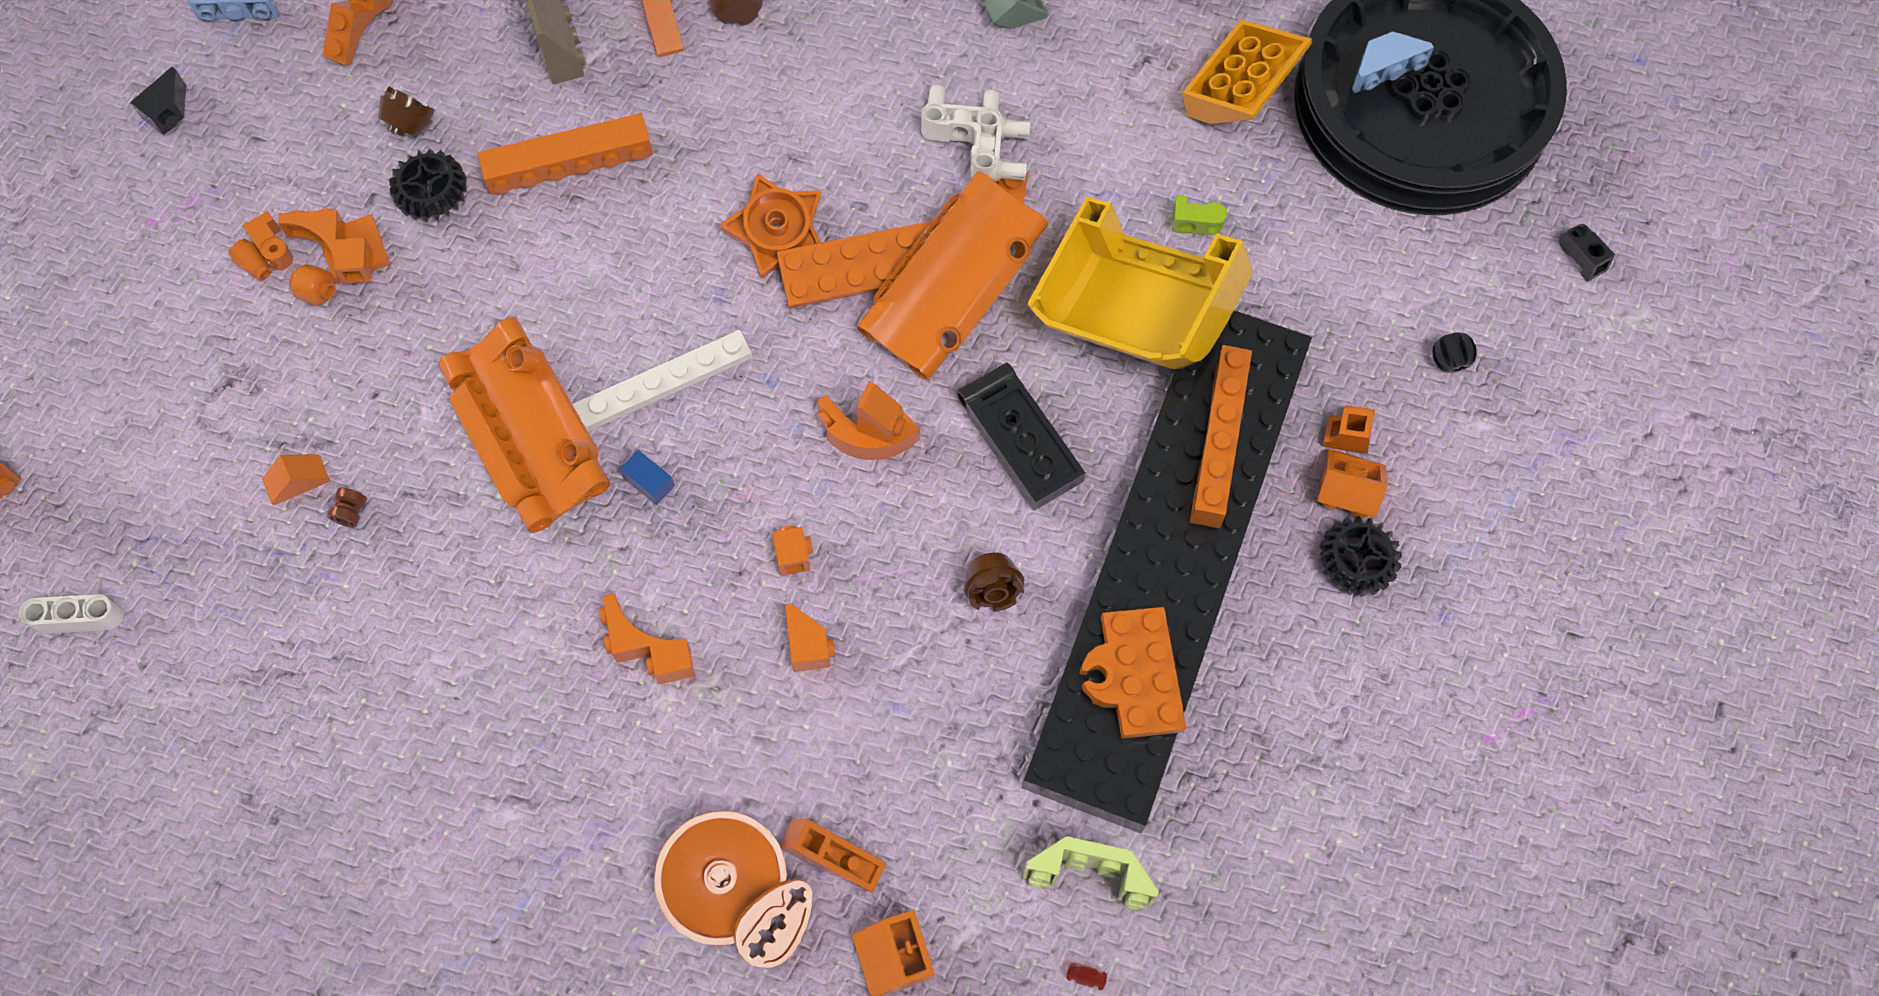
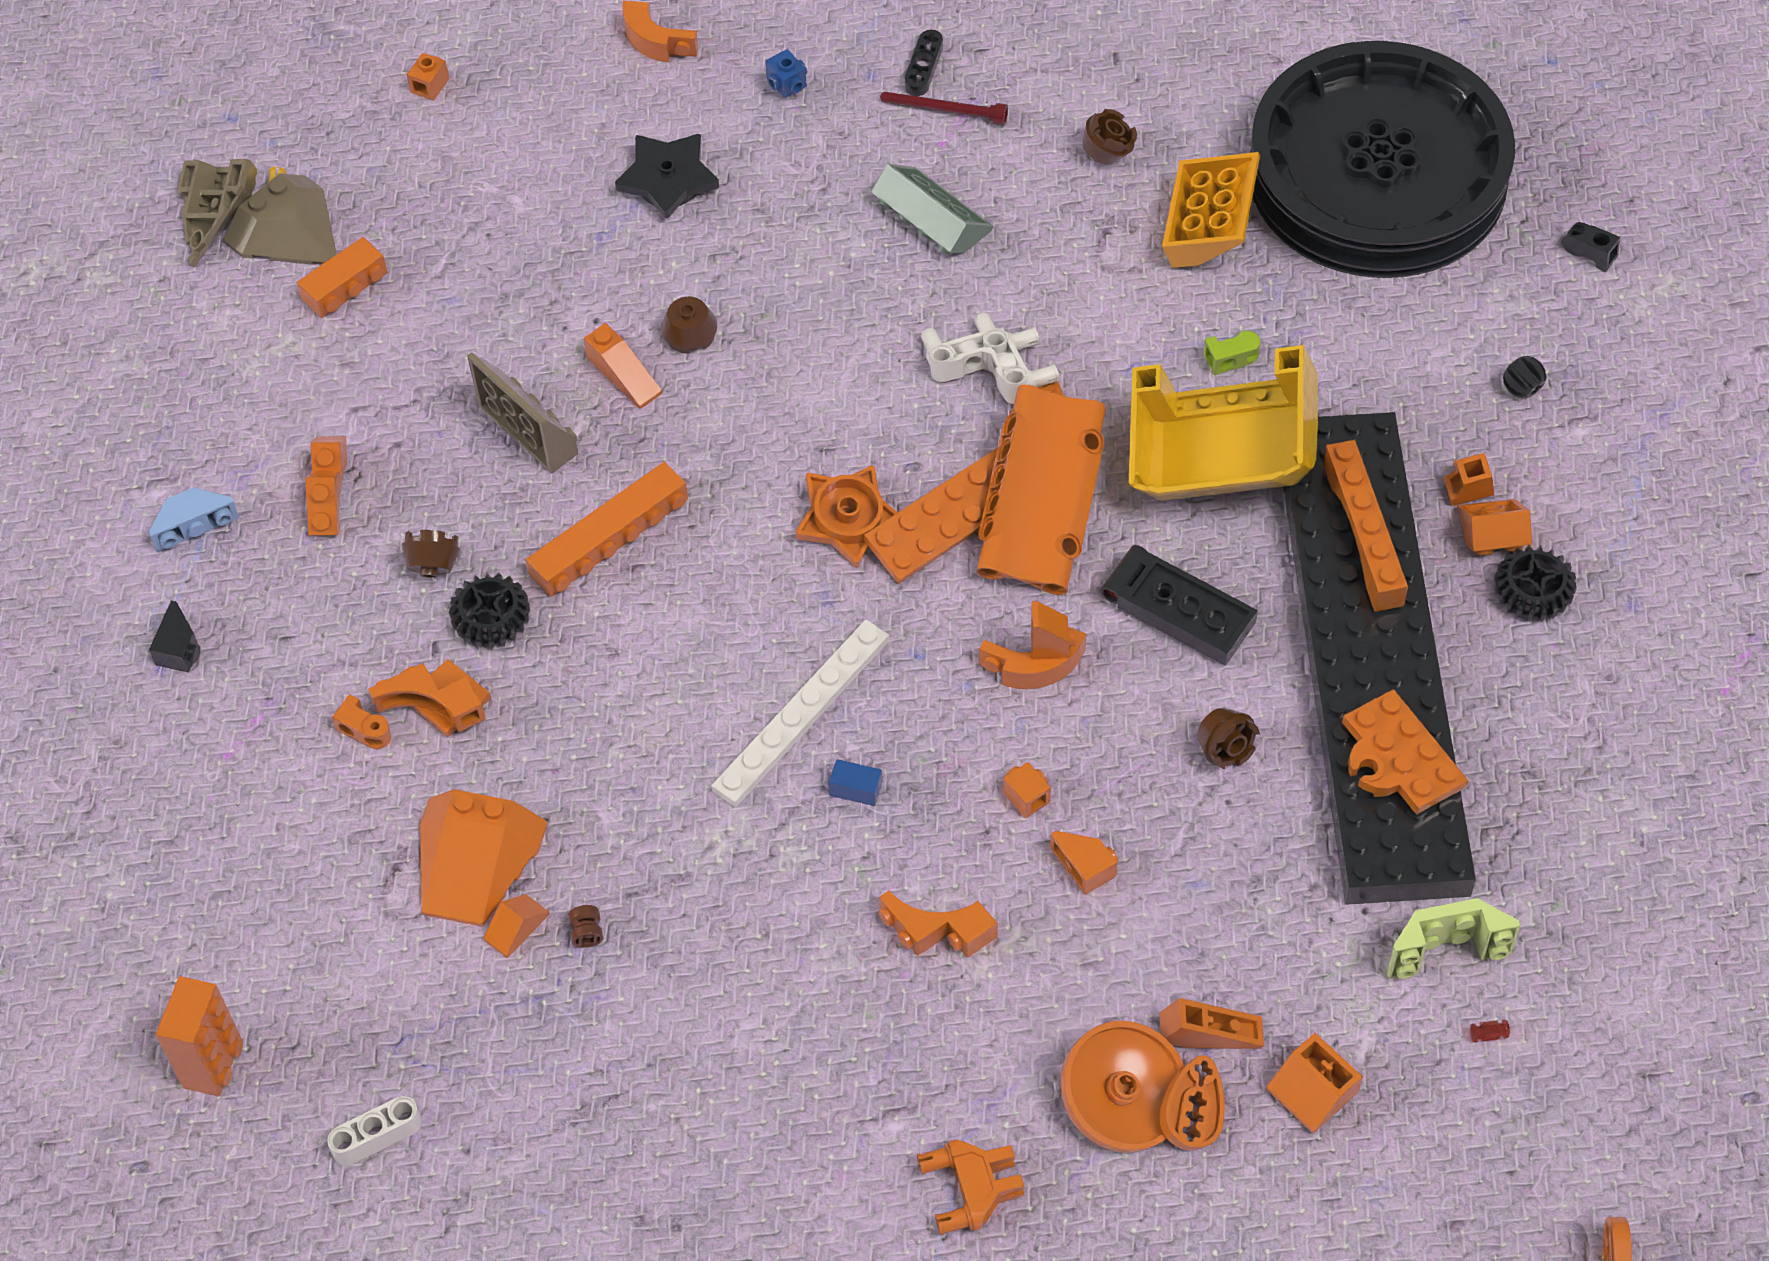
camera: 20 degrees left, 10 degrees down
orange cone [229,239,272,281] -> none
orange head [289,264,336,306] -> none
orange panel [438,317,611,533] -> none
light blue slope [1352,32,1434,93] -> none
none -> orange wedge [420,789,548,927]
none -> orange connector [917,1139,1025,1236]

